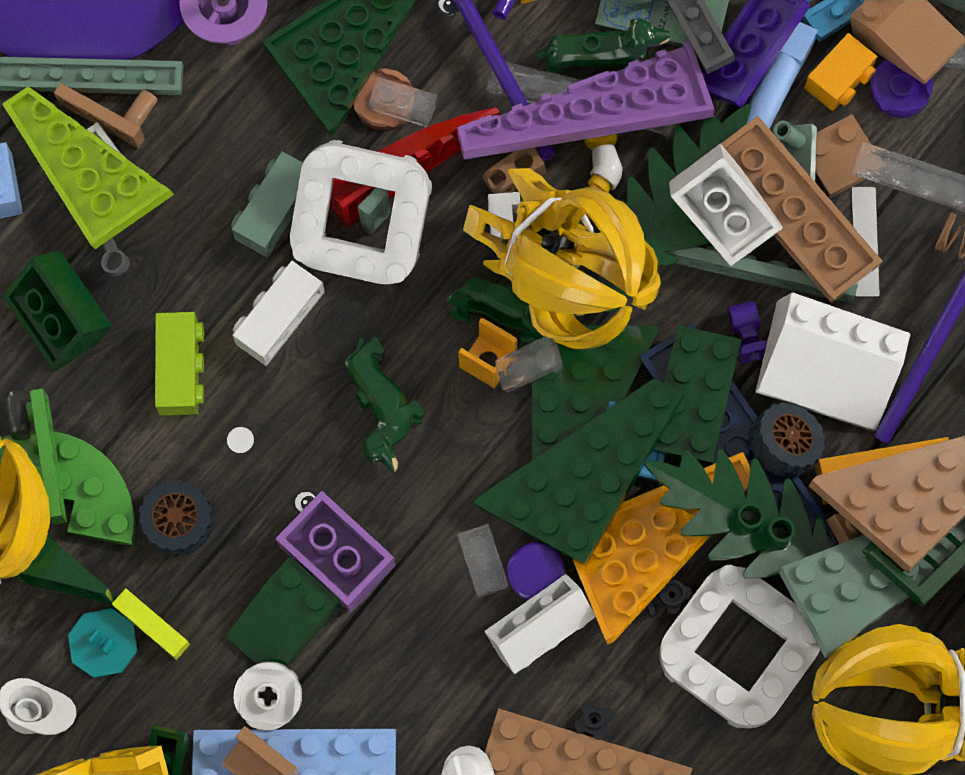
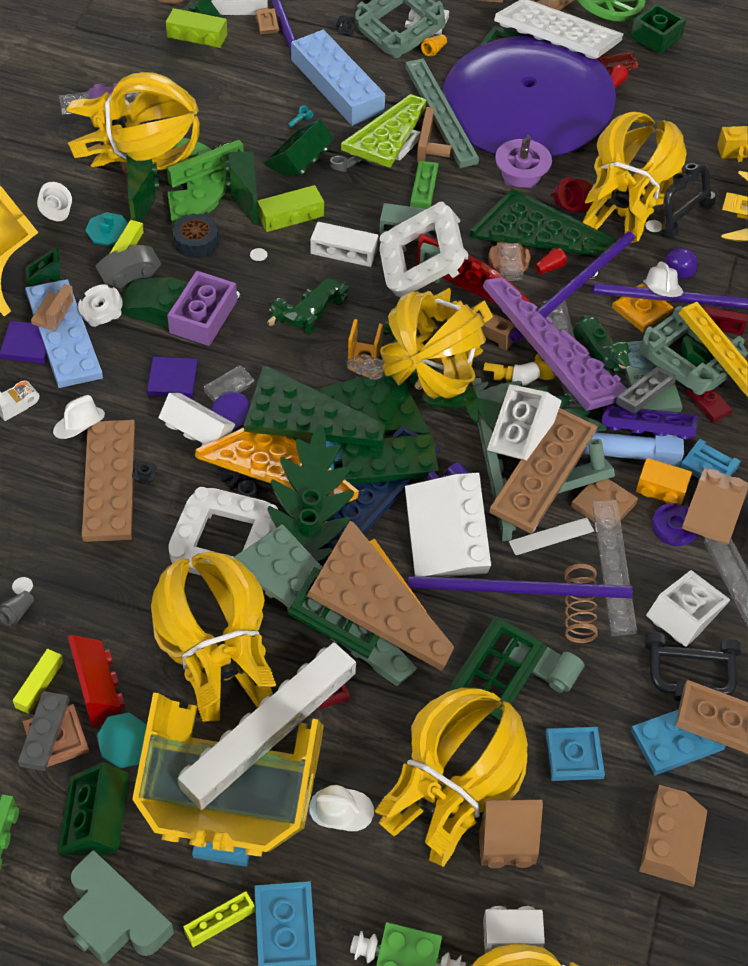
camera: 65 degrees right, 20 degrees down
black wheel [748,402,825,478] -> none
none -> dark grey brick [96,245,161,289]
none -> dark purple tile [147,356,198,398]
none -> dark green slope [225,151,258,225]
none -> bright green tile [410,161,439,209]
none -> red cone [535,248,567,275]

